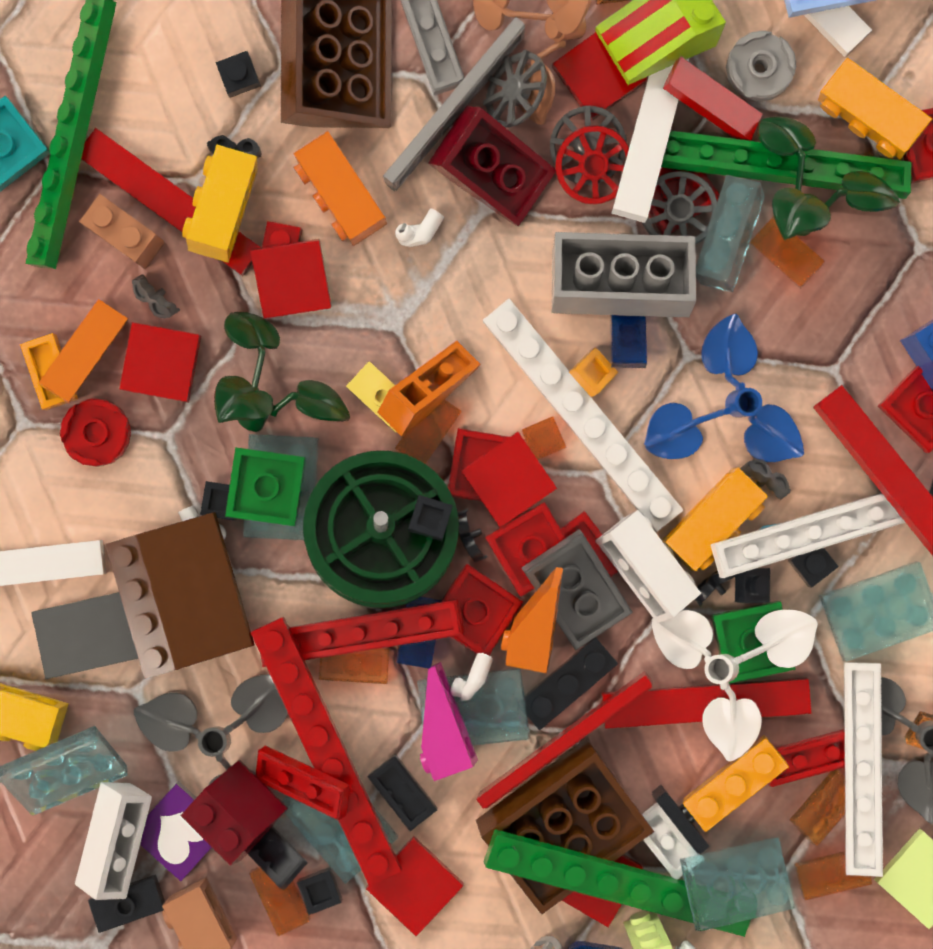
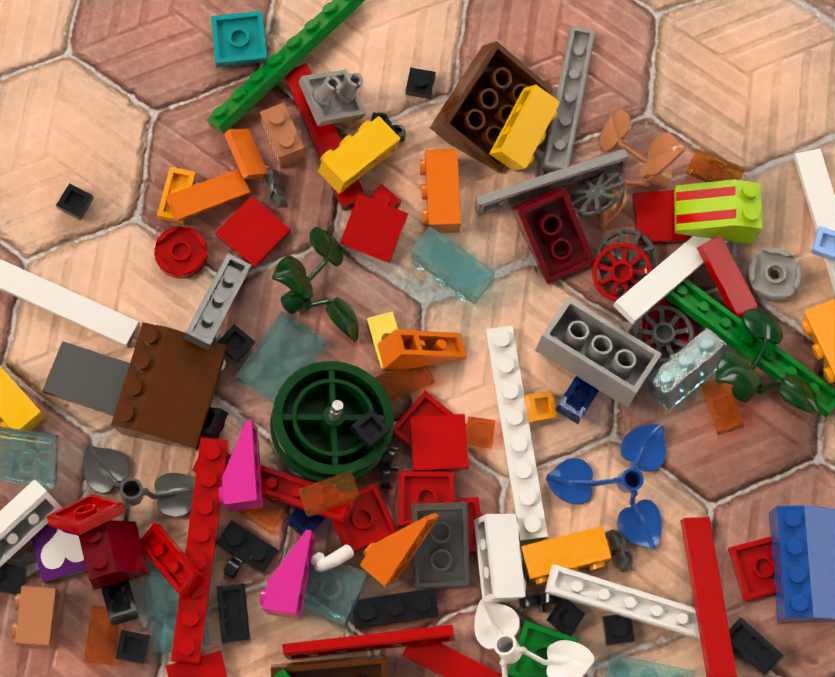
camera: 30 degrees right, 15 degrees down
green plate [225,447,306,526] -> none
white arm [395,209,444,247] -> none
none -> red tile [47,494,126,535]
none -> plate [183,253,252,350]
none -> black plate [202,407,228,438]
none -> black plate [216,520,278,579]
none -> dark pink slope [219,420,263,512]
none -> orange tile [224,128,267,179]
none -> light grey plate [298,69,366,126]
none -> clear orange plate [298,470,361,517]
none -> clear light blue brick [410,226,495,305]
none -> yellow brick [489,85,560,171]

